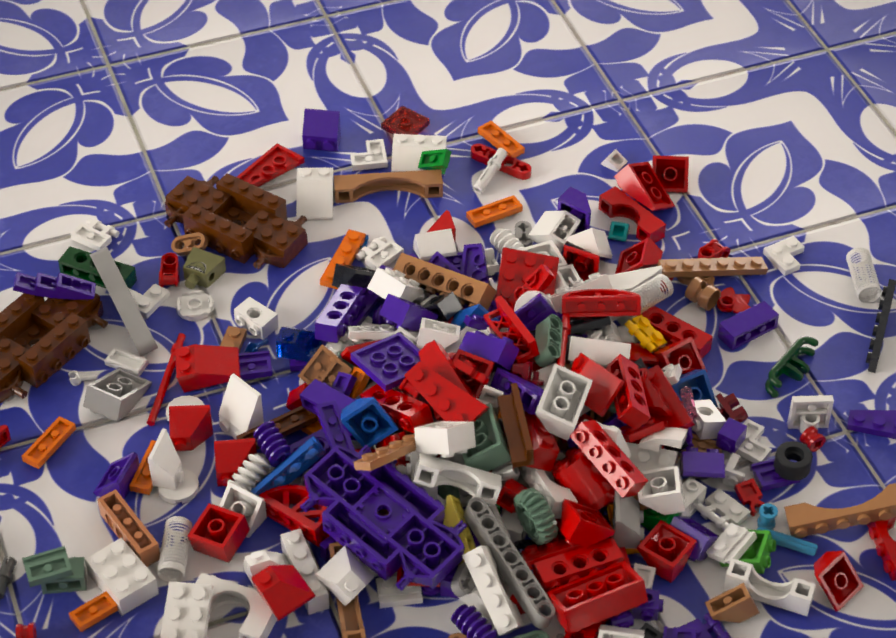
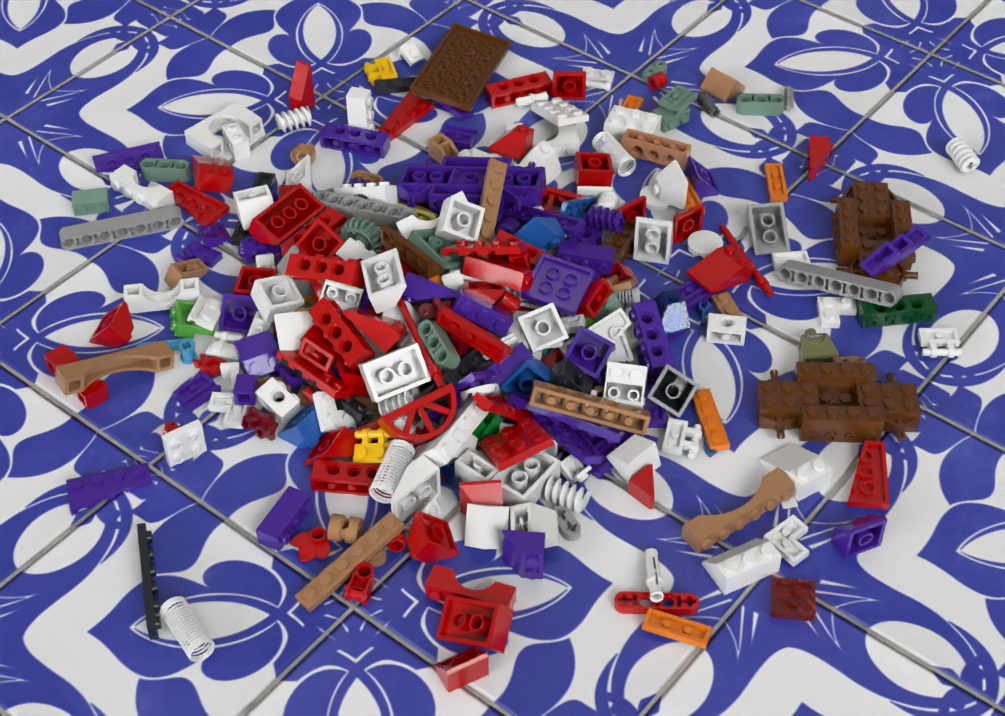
camera: 150 degrees right, 0 degrees up
white hand [68,370,97,386] -> none
red piece [159,252,180,287] -> none
white tile [176,290,214,321] -> none
green slope [418,149,451,174] -> none
red plate [453,359,490,385] -> none
orange plate [466,195,523,228] -> none
white slope [601,149,628,172] -> none
teal slope [608,221,630,242] -> none
clear pink axle [680,386,697,420] -> none
white plate [763,236,804,276] -> none
dark green piece [765,336,819,398] -> none
black tyre [774,441,813,481] -> none

